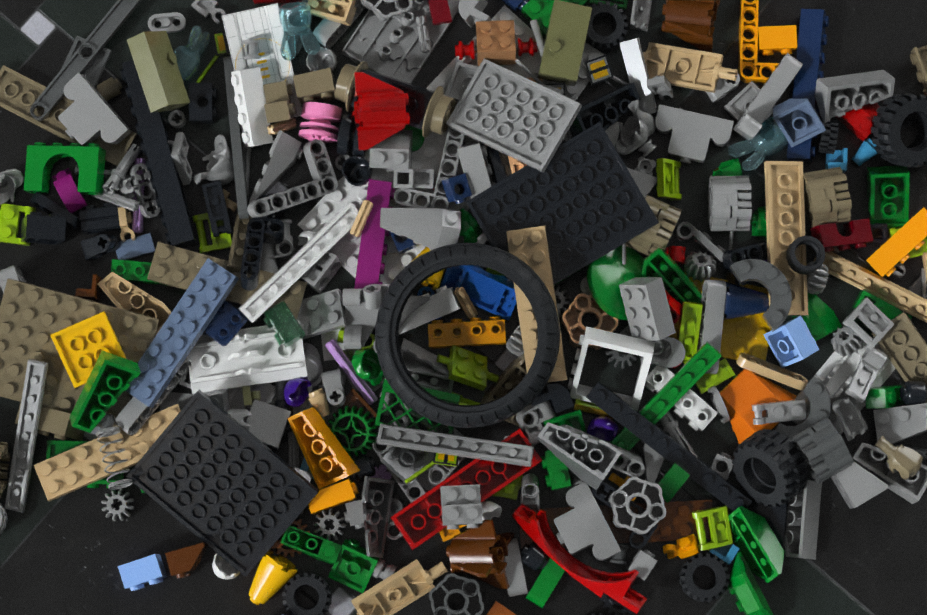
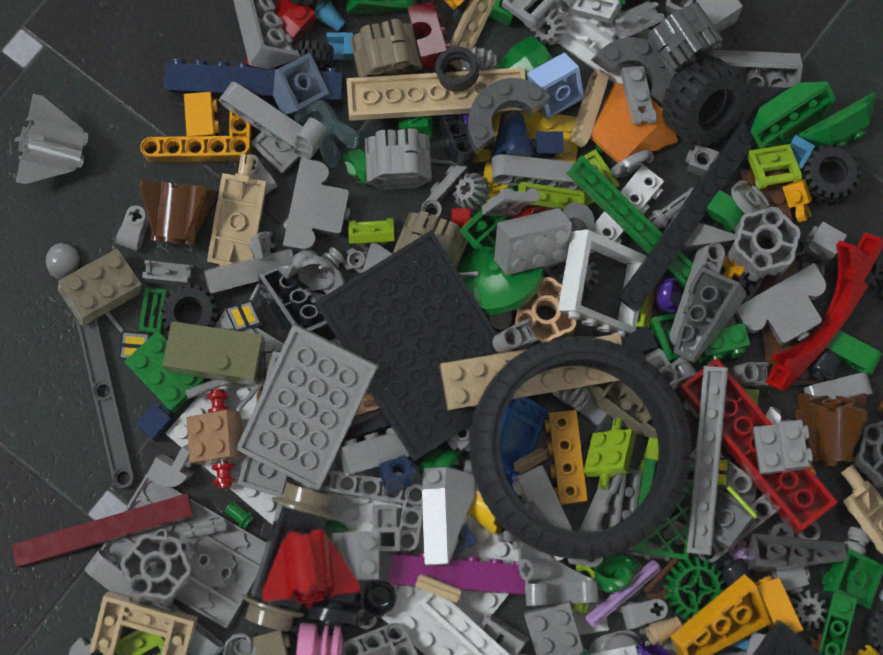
camera: 95 degrees left, 5 degrees down
none -> green pin [224,501,255,529]
none -> light grey plate [482,188,540,217]
none -> light grey piece [493,319,539,353]
none -> dark blue brick [531,131,564,159]
none -> light grey tile [731,181,769,214]

